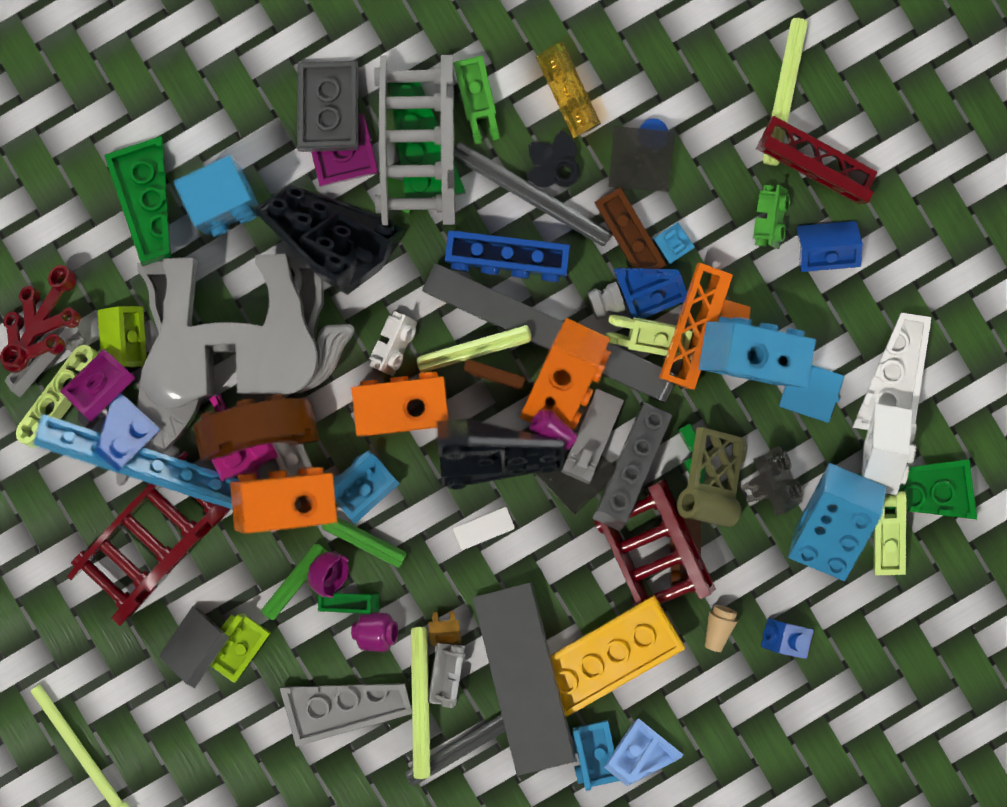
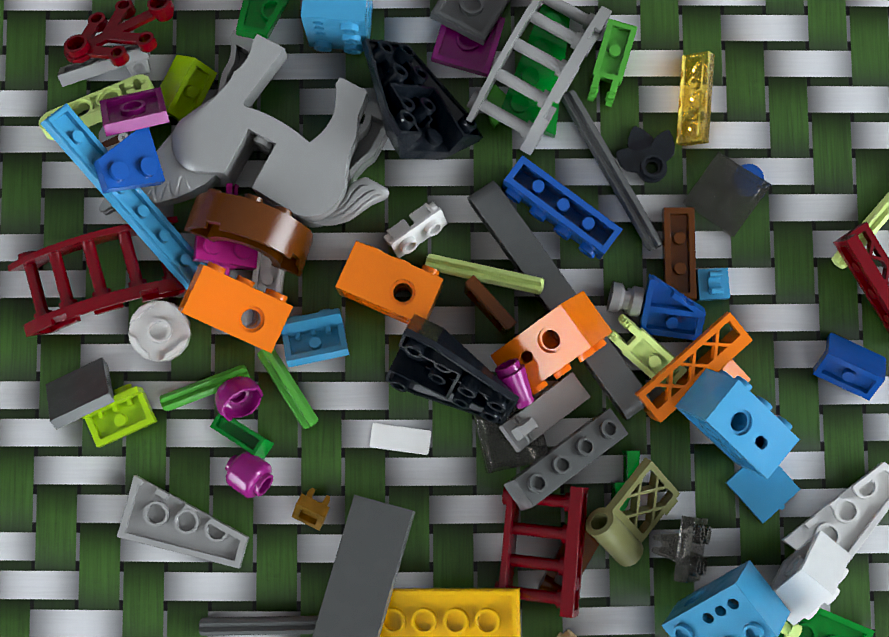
camera: 20 degrees right, 5 degrees down
yellowish green axle [411,627,430,779] -> none
light grey hinge [428,643,465,708] -> none
bright green hinge [753,185,790,249] -> none
none -> white tile [128,301,192,362]

